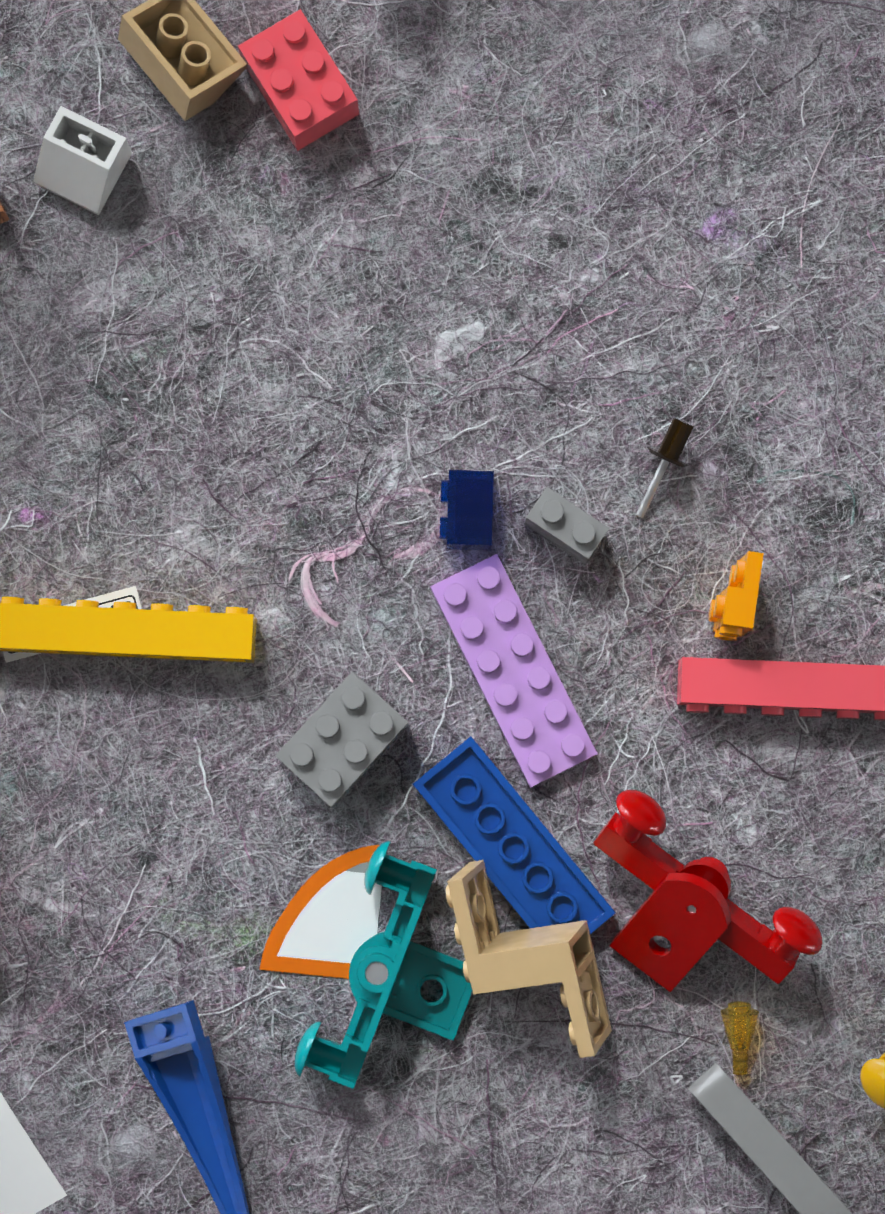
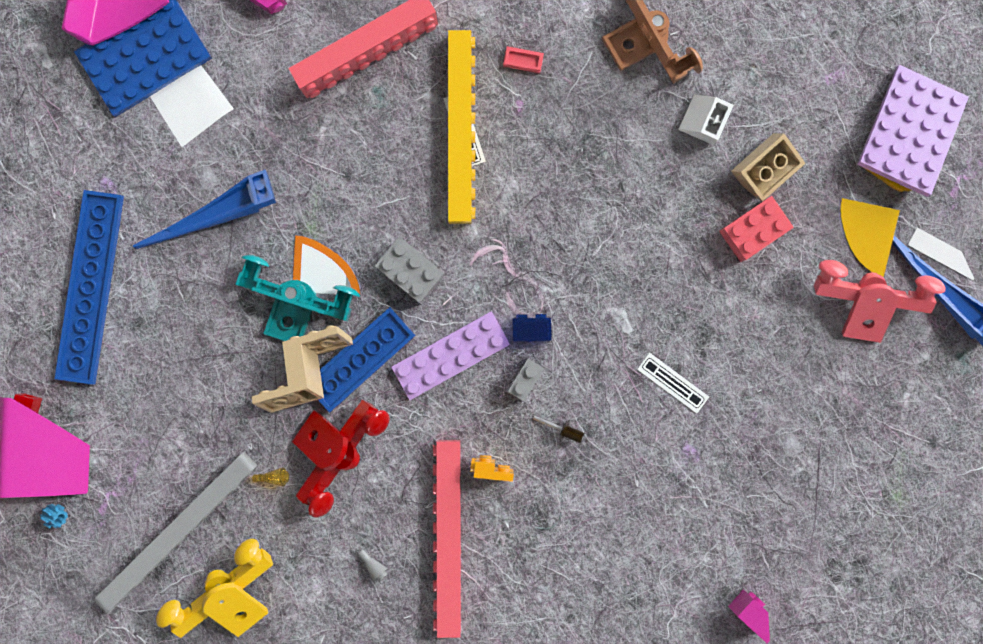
camera: 90 degrees right, 5 degrees up
none -> white sticker [637,353,709,413]

